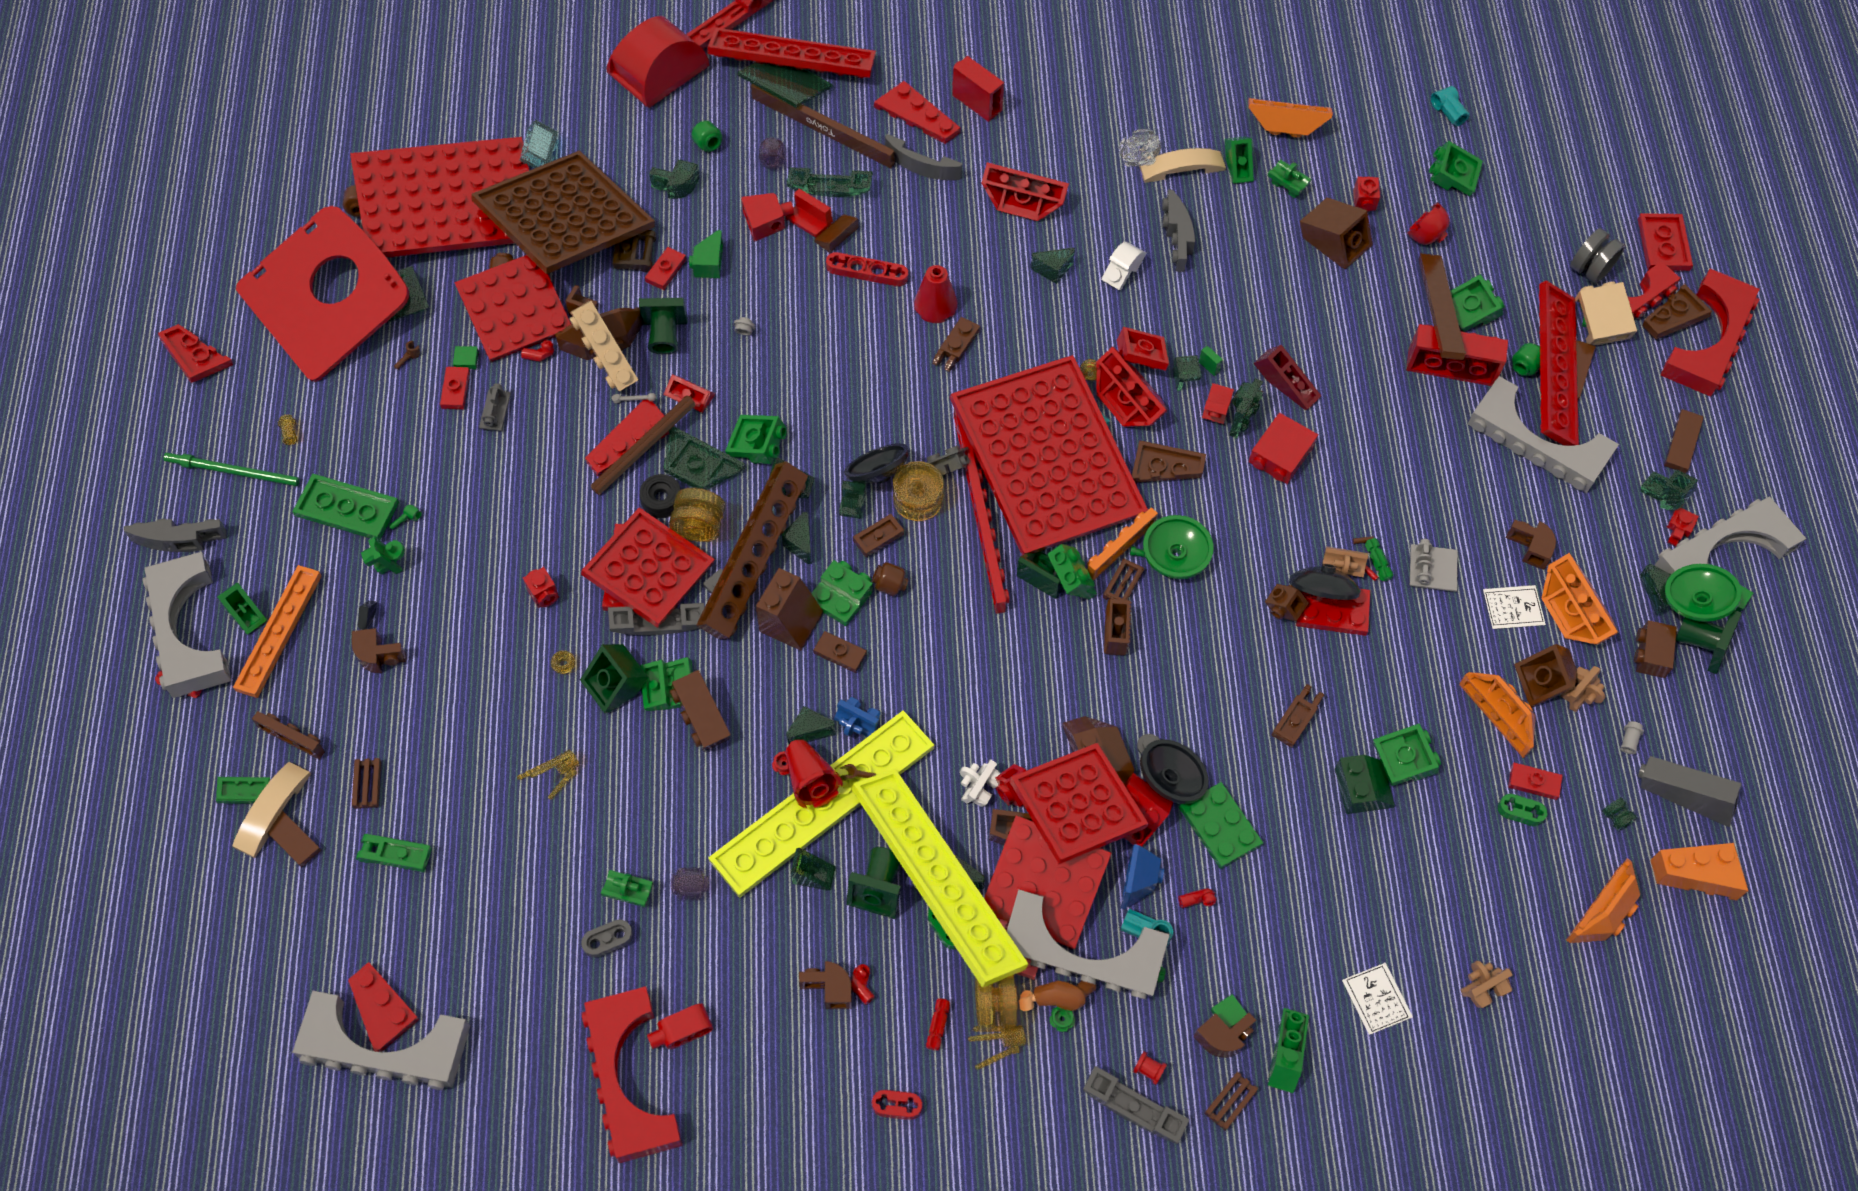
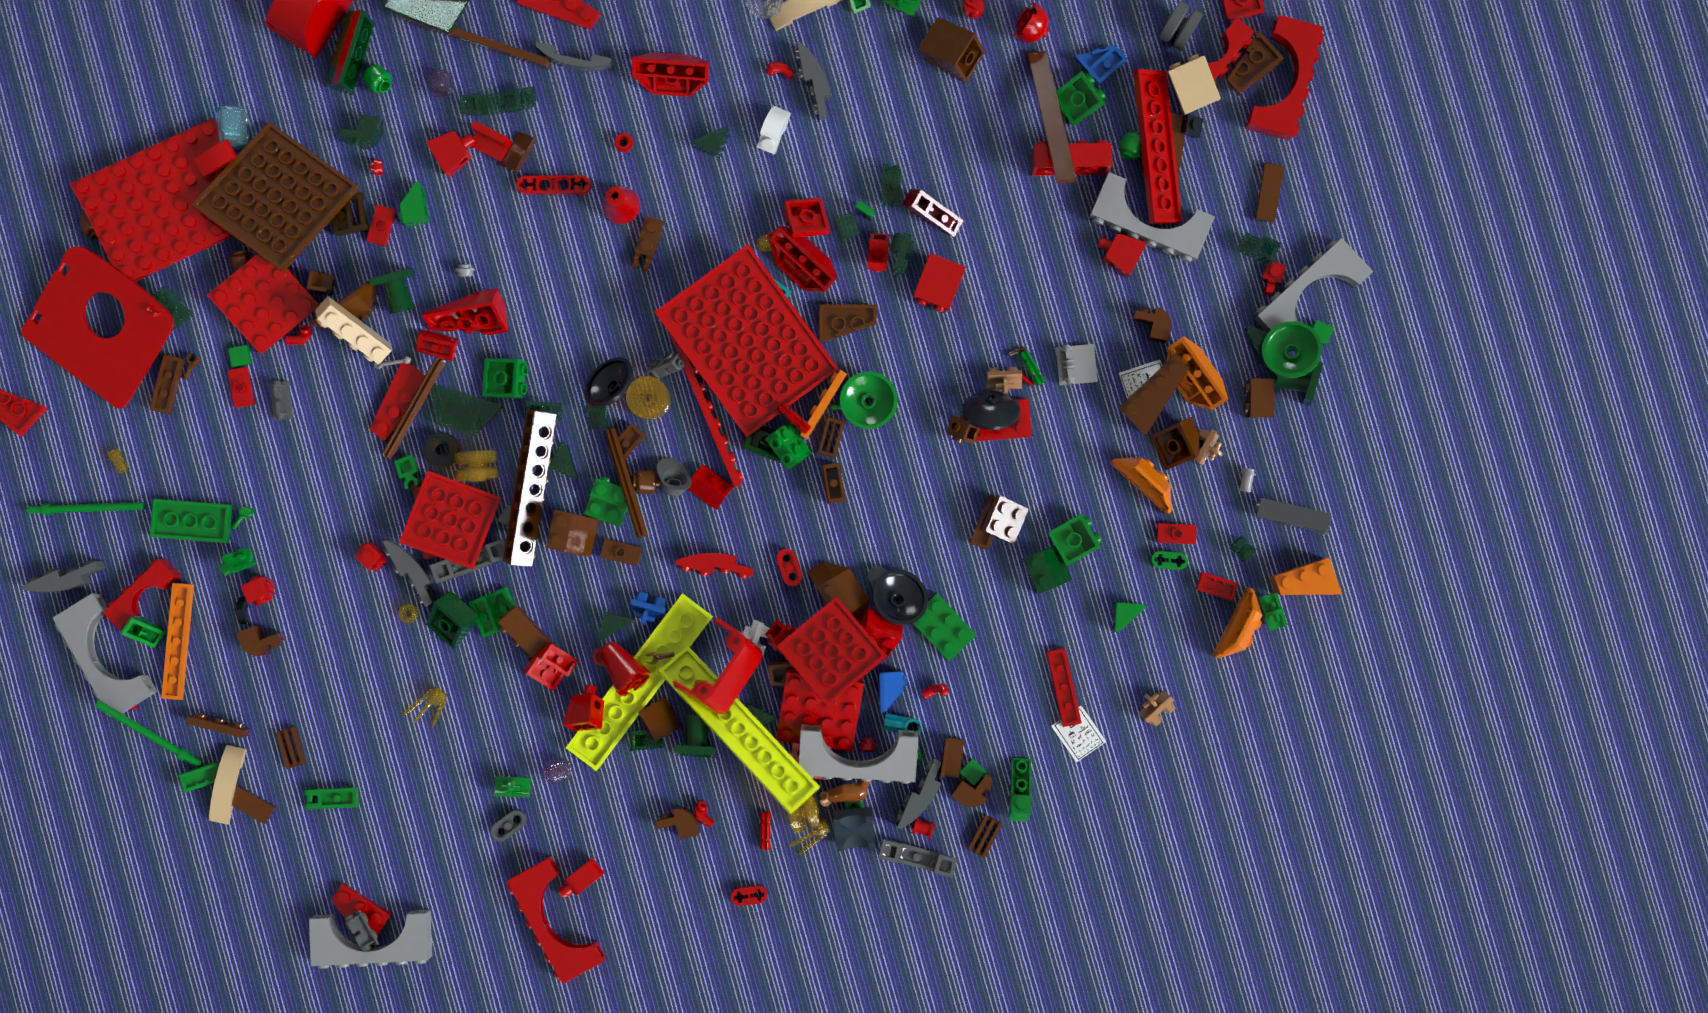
camera: 10 degrees left, 25 degrees up
none -> green bar [94,700,202,768]
none -> red arch [103,559,182,630]
none -> reddish brown plate [149,354,185,415]
none -> red slope [194,140,237,177]
none -> red brick [241,575,275,606]
none -> dark green slope [325,10,375,95]
none -> dark grey hinge [345,910,379,952]
none -> red plate [370,158,383,177]
none -> dark grey slope [383,540,436,607]
none -> green plate [394,454,421,491]
none -> red wedge [422,288,508,335]
none -> red slope [523,643,578,691]
none -> red torso [562,685,605,731]
none -> reddish brown axle [605,428,647,538]
none -> red plate [614,133,633,153]
none -> reddish brown piece [638,697,681,742]
none -> dark grey piece [657,458,692,499]
none -> red windscreen [673,617,762,715]
none -> red slope [675,553,754,579]
none -> red panel [688,464,734,510]
none -> red arm [766,62,795,80]
none -> red plate [777,549,802,586]
none -> red axle [778,403,811,434]
none -> black brick [833,807,876,851]
none -> red plate [859,739,878,752]
none -> clear green hinge [881,164,901,207]
none -> dark grey slope [895,757,942,829]
none -> reddish brown panel [939,737,964,778]
none -> plate [981,494,1029,544]
none -> red tile [1046,648,1082,727]
none -> blue wing [1074,45,1128,86]
none -> red torso [1097,233,1147,278]
none -> green slope [1113,602,1147,633]
none -> reddish brown wedge [1119,352,1190,436]
none -> black plate [1181,114,1203,138]
none -> red plate [1195,571,1239,602]
none -> green hips [1258,592,1288,631]

